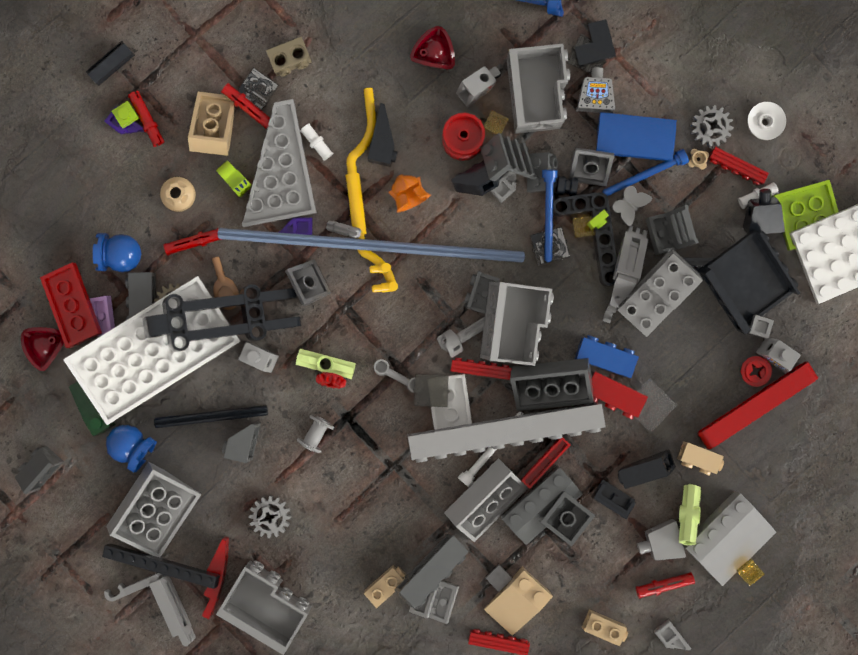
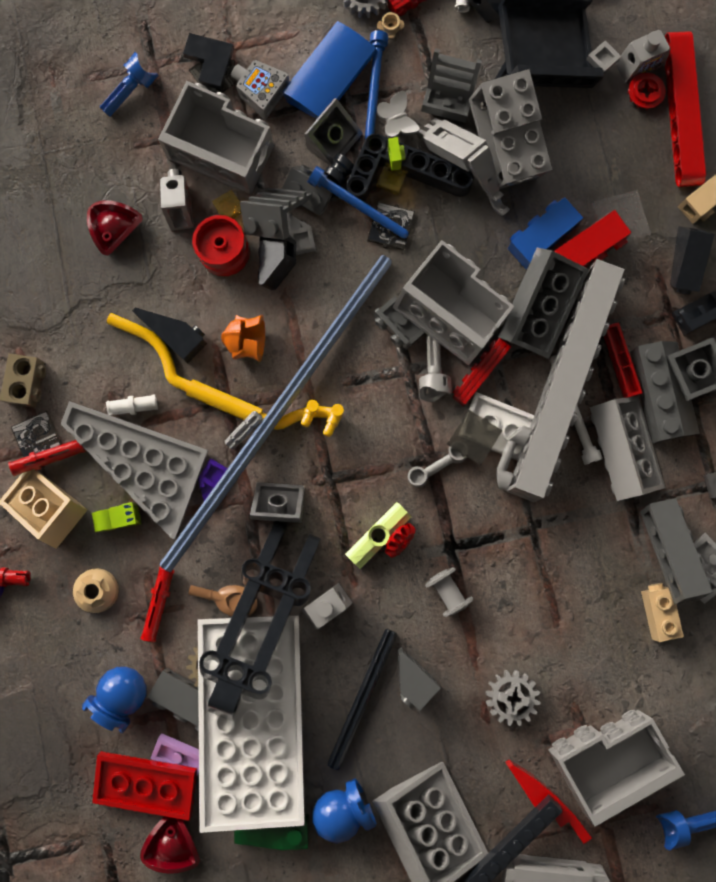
camera: 55 degrees left, 5 degrees down
none -> light grey bar [496,426,531,491]

